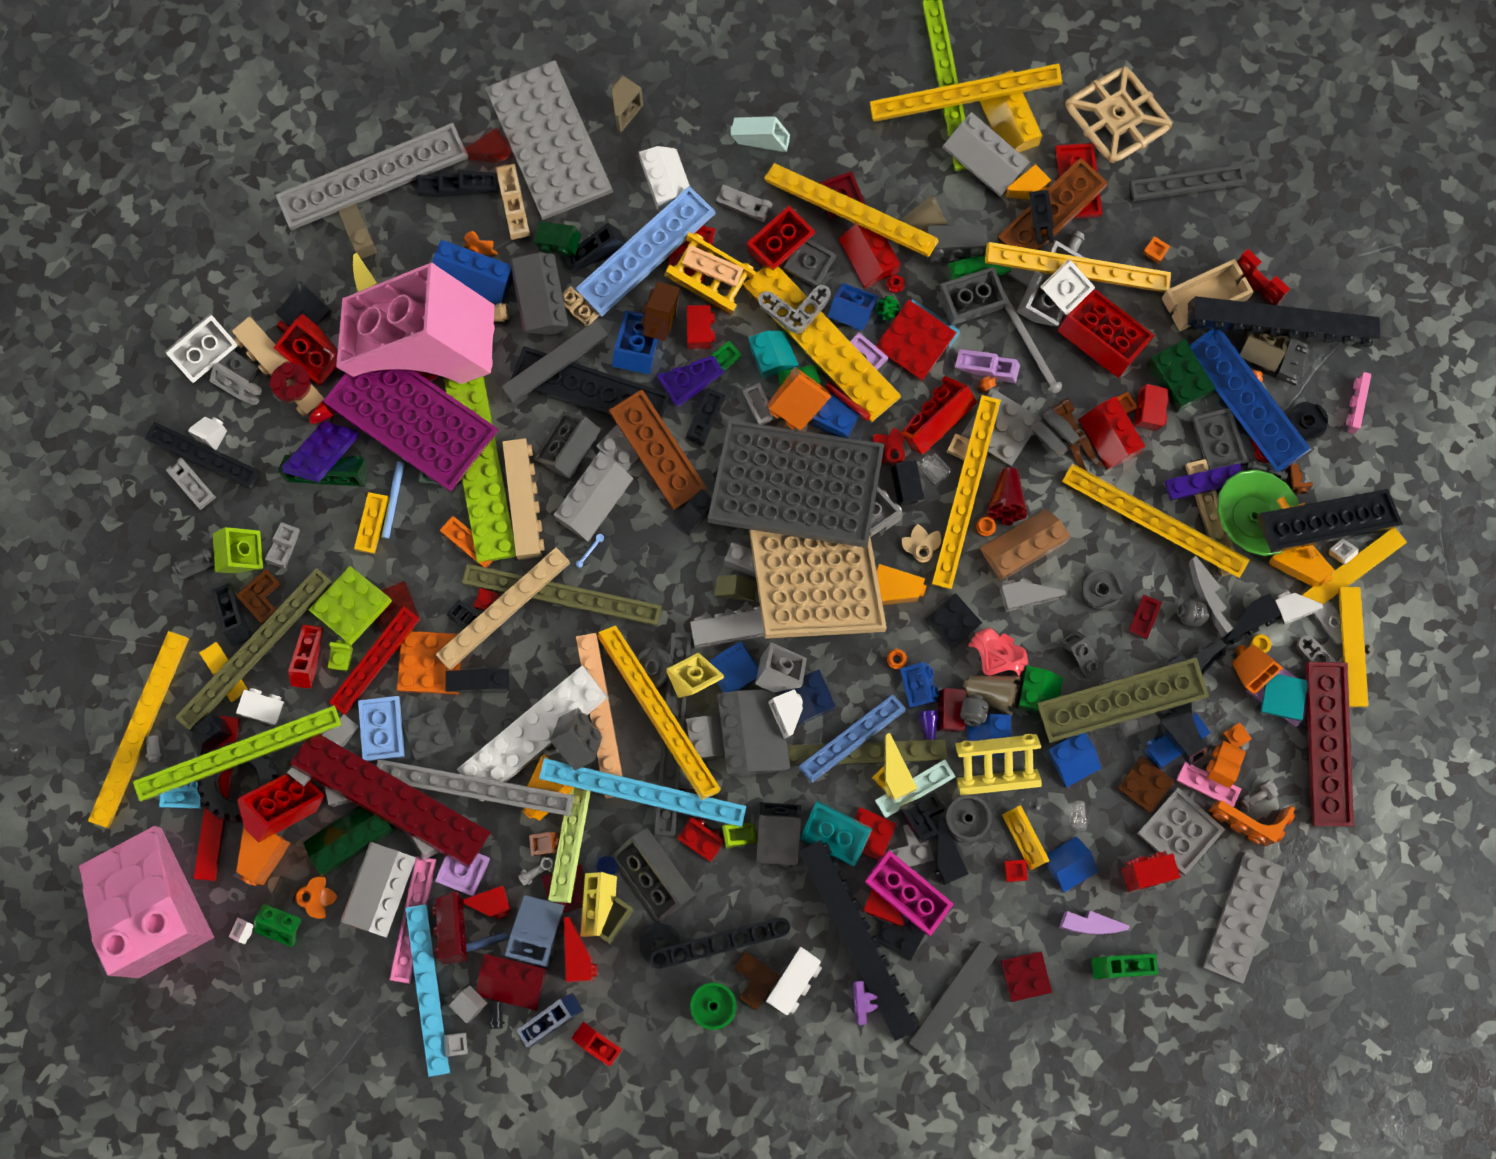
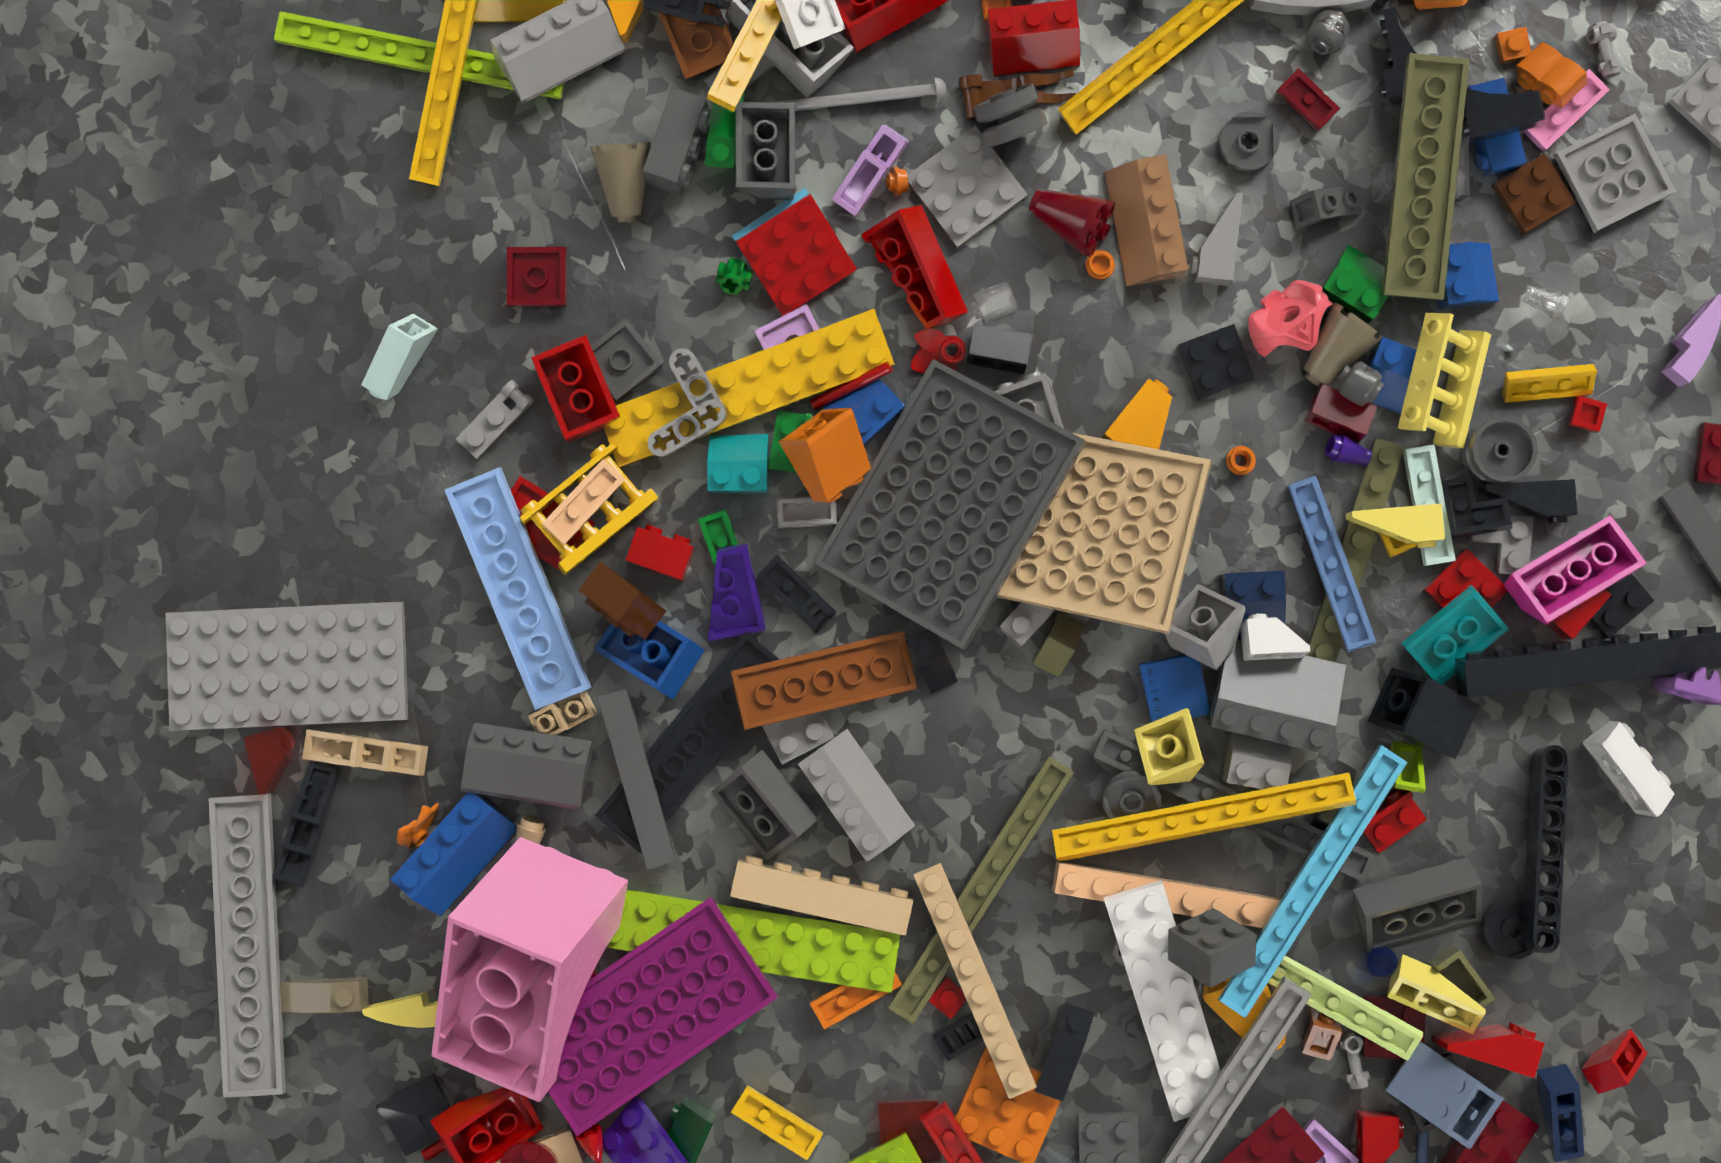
camera: 65 degrees left, 10 degrees up
light blue bar [381,461,405,539] -> none
dark green brick [534,221,582,256] -> none
black slope [564,223,626,272] -> none
light blue hinge [575,534,604,568] -> none
dark tan slope [611,76,643,133] -> none
white slope [639,146,689,212] -> none
light grey brick [690,606,765,649] -> none
green wheel [690,983,737,1030] -> none
reddish brown plate [734,951,780,1010] -> none
yellow plate [764,163,938,257] -> none
blue slope [828,283,879,331] -> none
red slope [838,224,900,289] -> none
red plate [886,274,905,293] -> none
blue bracket [900,662,939,708] -> none
tan plate [902,524,941,563] -> none
yellow plate [932,395,1001,590] -> none
tan plate [947,433,970,460] -> none
blue slope [1045,836,1099,893] -> none
red brick [1121,851,1180,892] -> none
orange bracket [1208,800,1295,846] -> none

